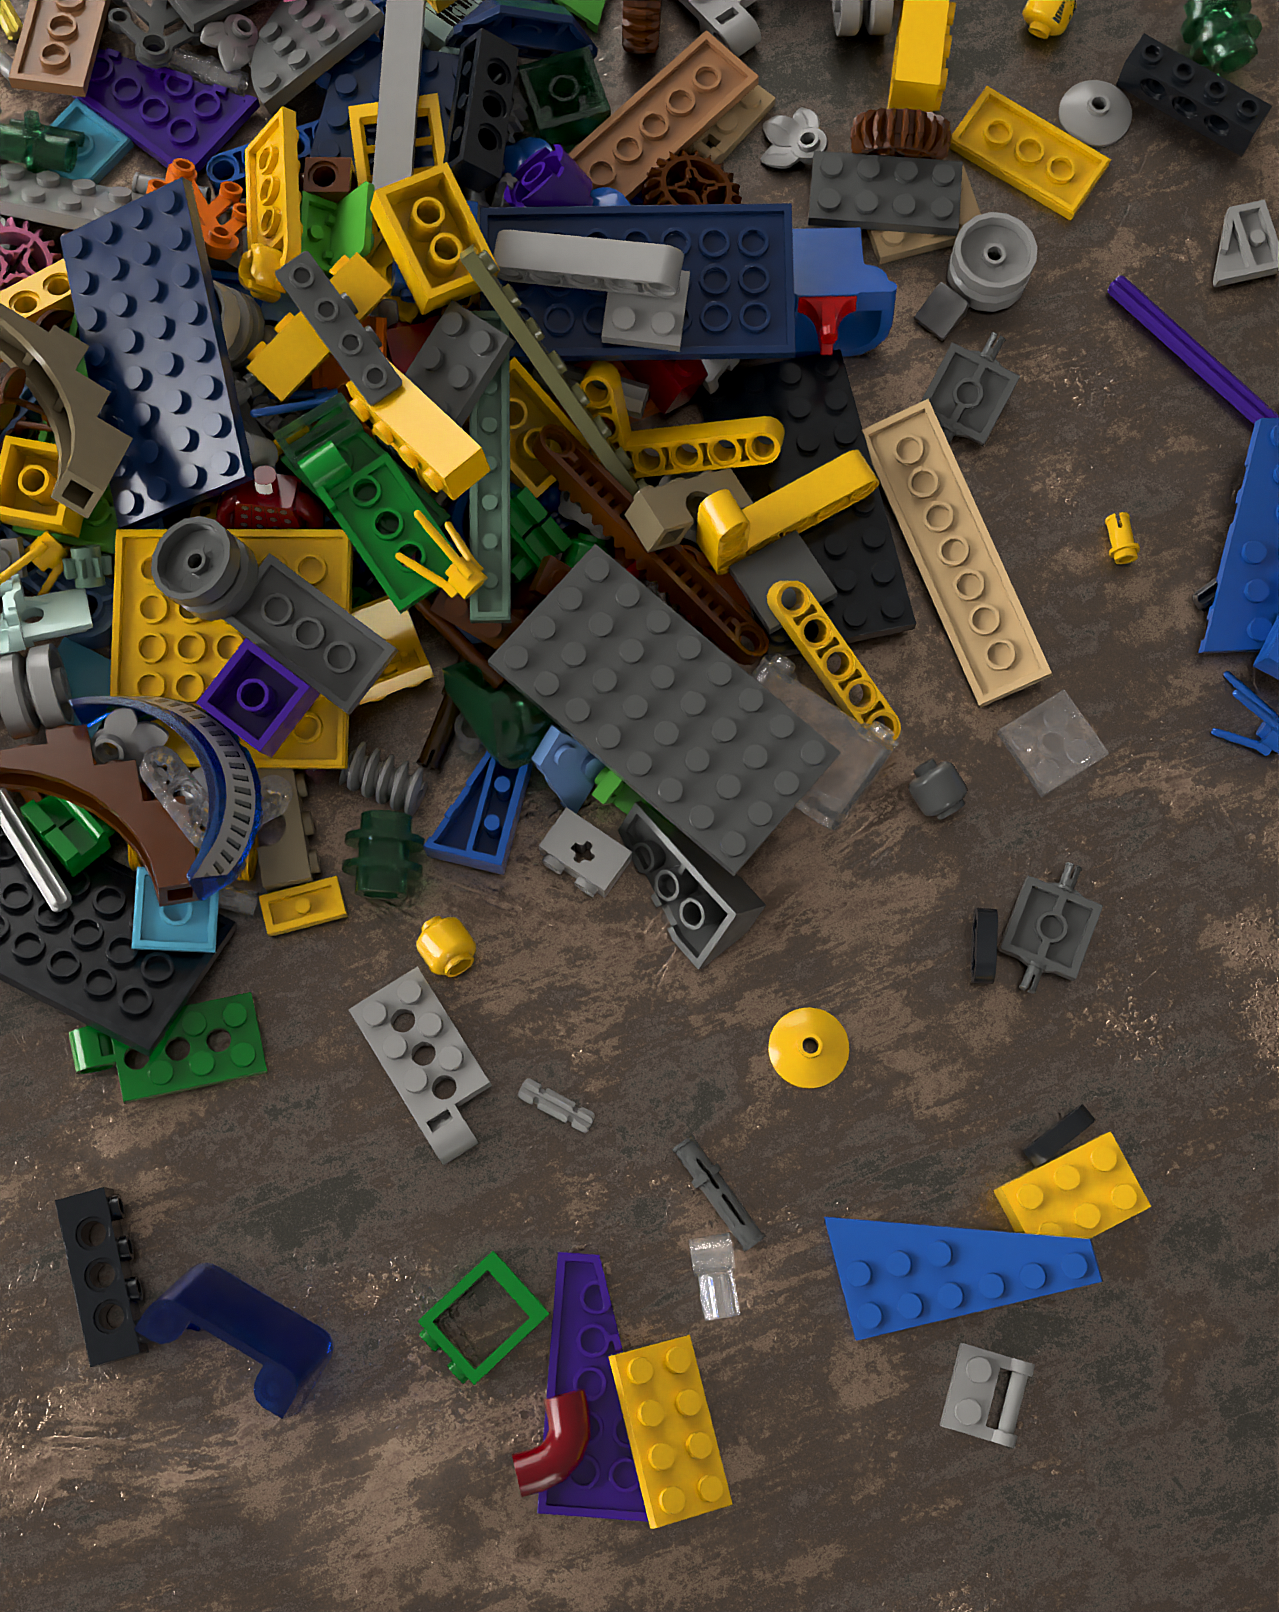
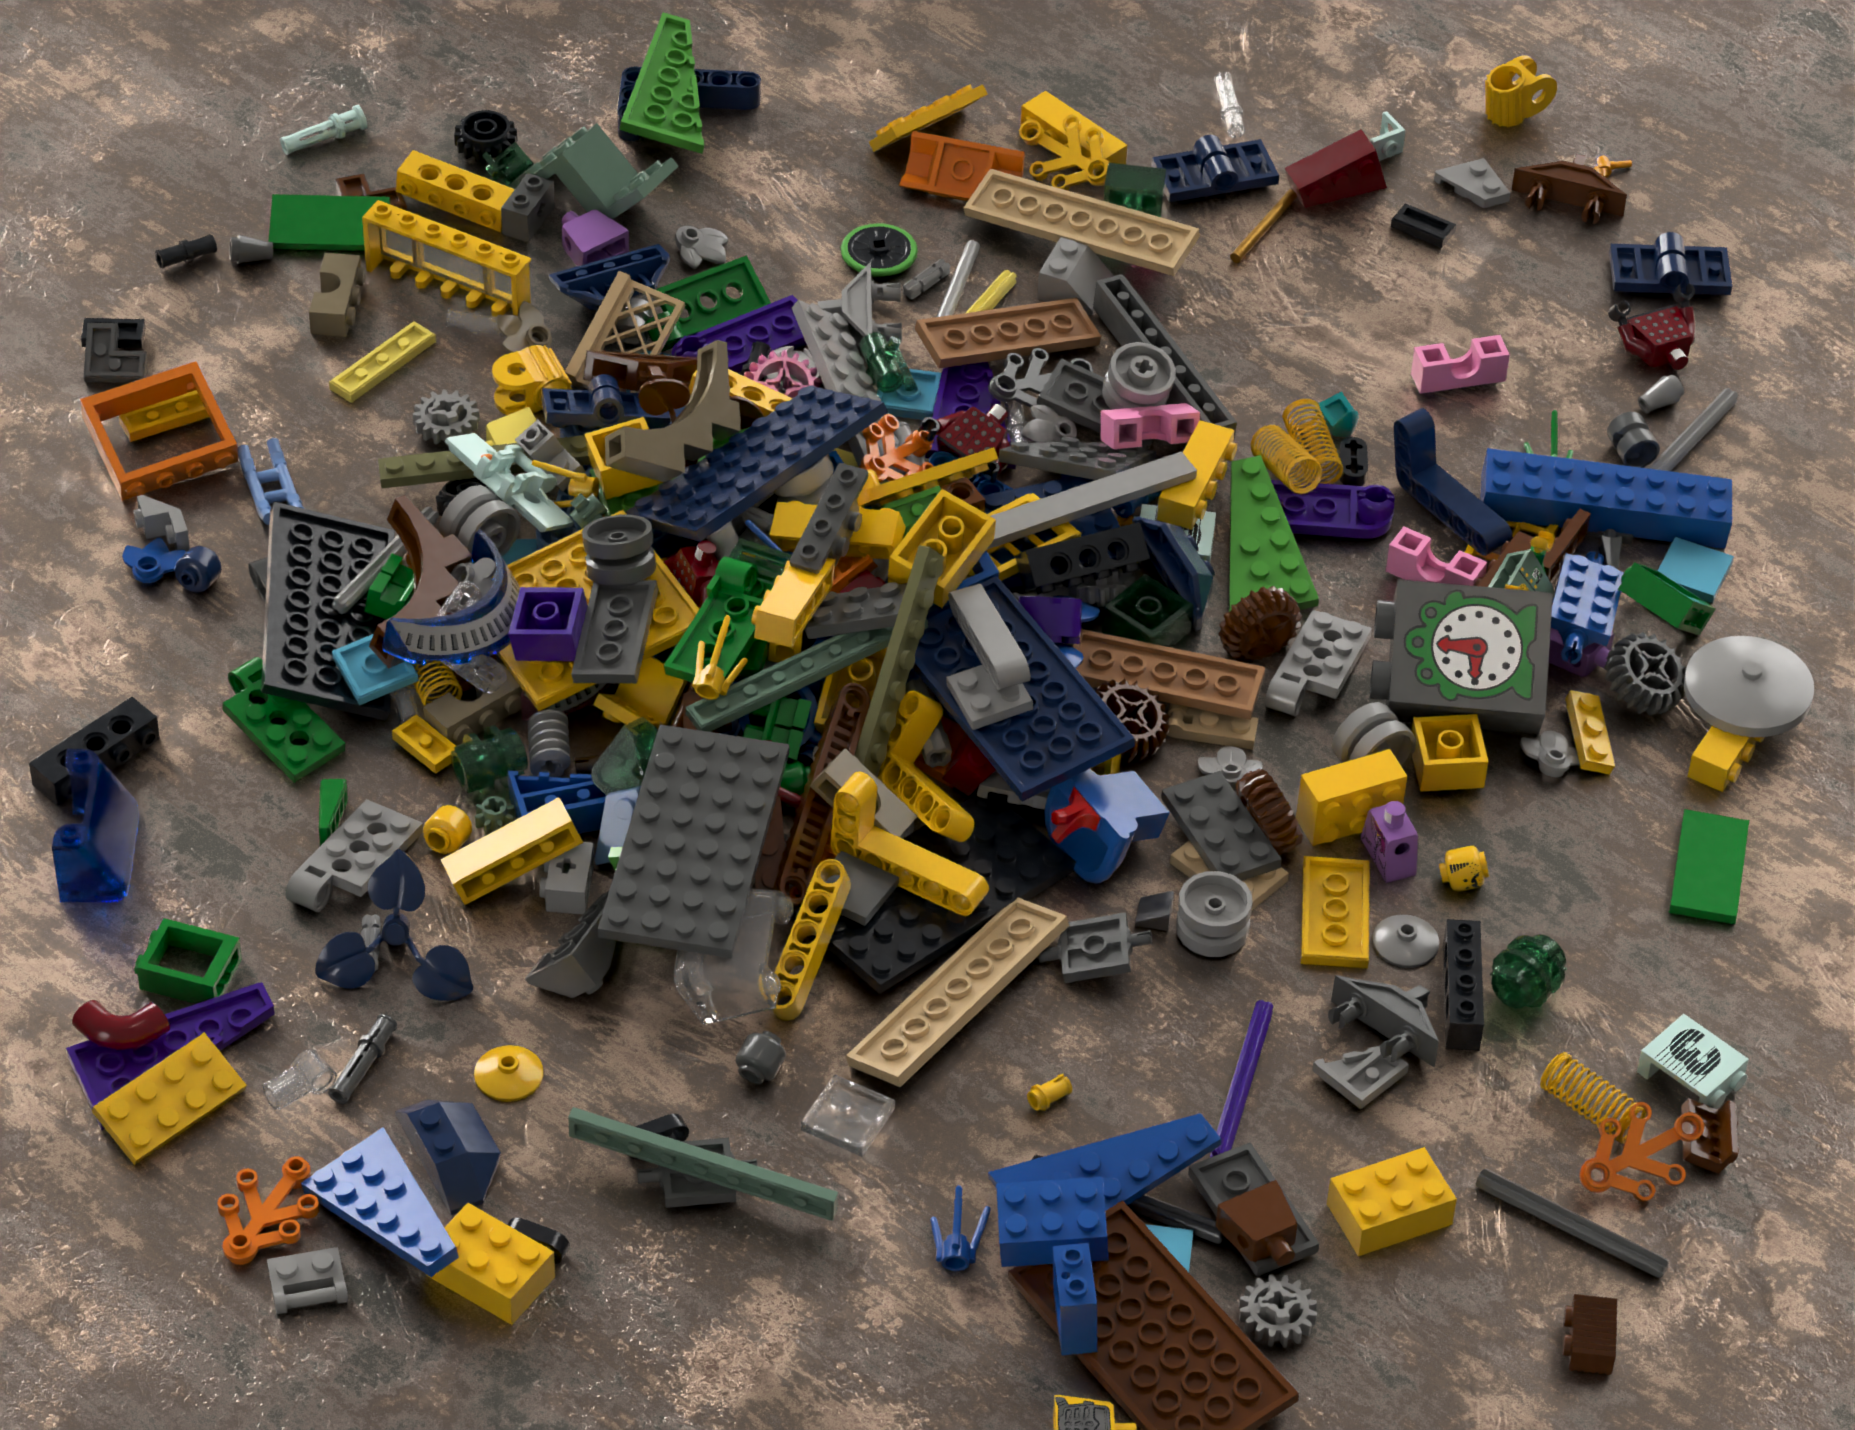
camera: 60 degrees right, 30 degrees down
none -> orange plant [217,1156,319,1265]
none -> dark blue plant [315,849,474,1001]
none -> green slope [319,779,348,846]
none -> dark blue wedge [395,1099,501,1215]
none -> yellow brick [441,797,583,905]
none -> sand green gear [475,796,515,836]
none -> sand green tile [568,1107,838,1221]
none -> dark red torso [918,404,1010,483]
none -> dark grey connector [1328,975,1439,1068]
none -> medium lavender torso [1361,801,1418,883]

